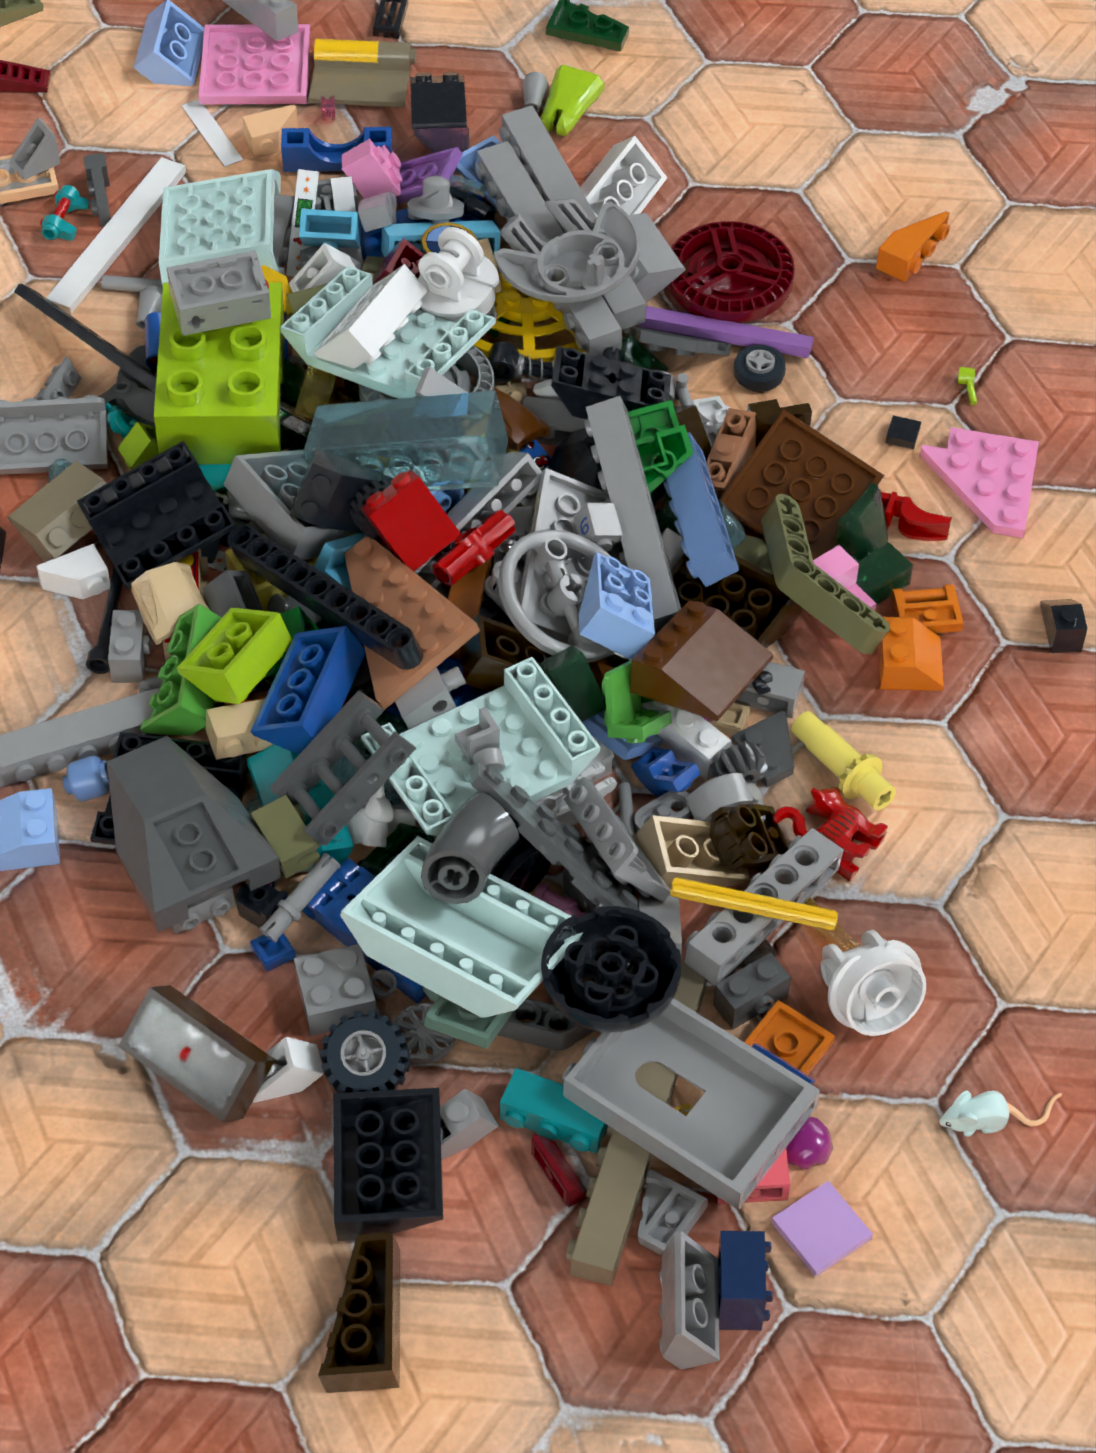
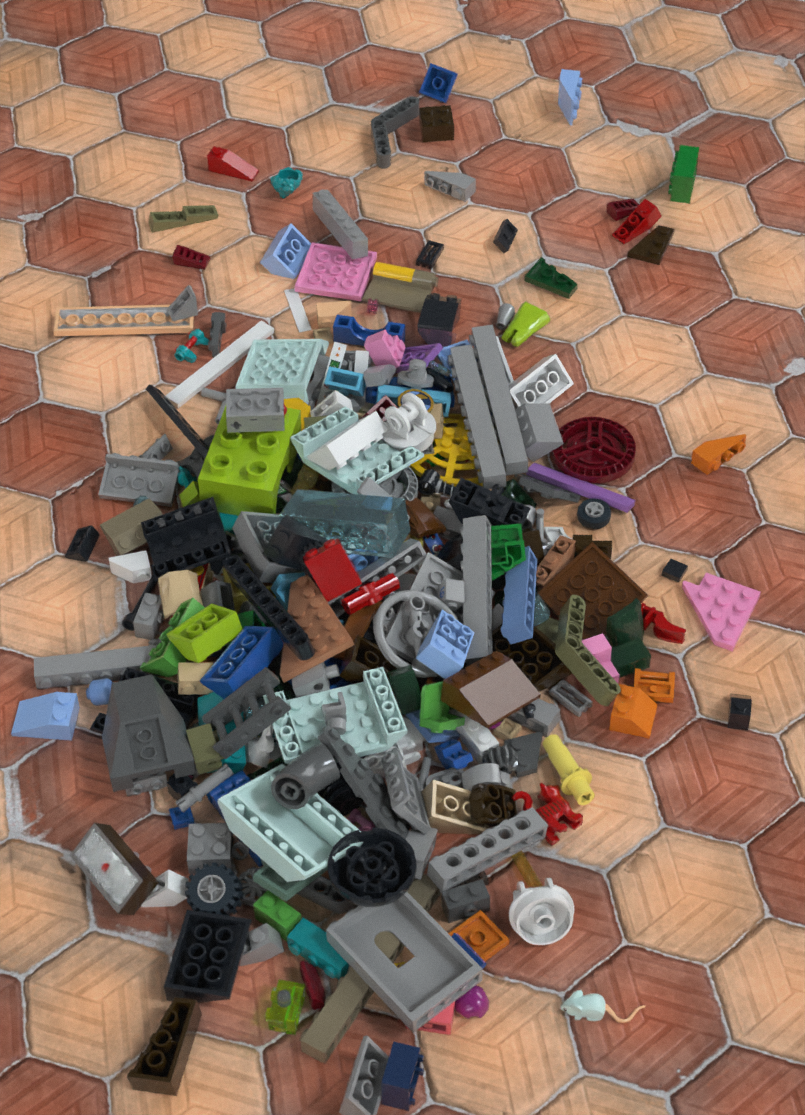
camera: 15 degrees right, 5 degrees down
light grey piece [494,198,640,304] -> none
light grey wing [637,1169,708,1256] -> none
yellow axle [670,877,838,930] -> none
lavender tile [771,1181,873,1277] -> none
lime hand [957,367,977,405] -> none
none -> bright green brick [253,890,301,942]
none -> clear neon green piece [265,979,306,1035]
none -> tan tile [313,327,333,344]
none -> light grey tile [549,679,593,717]

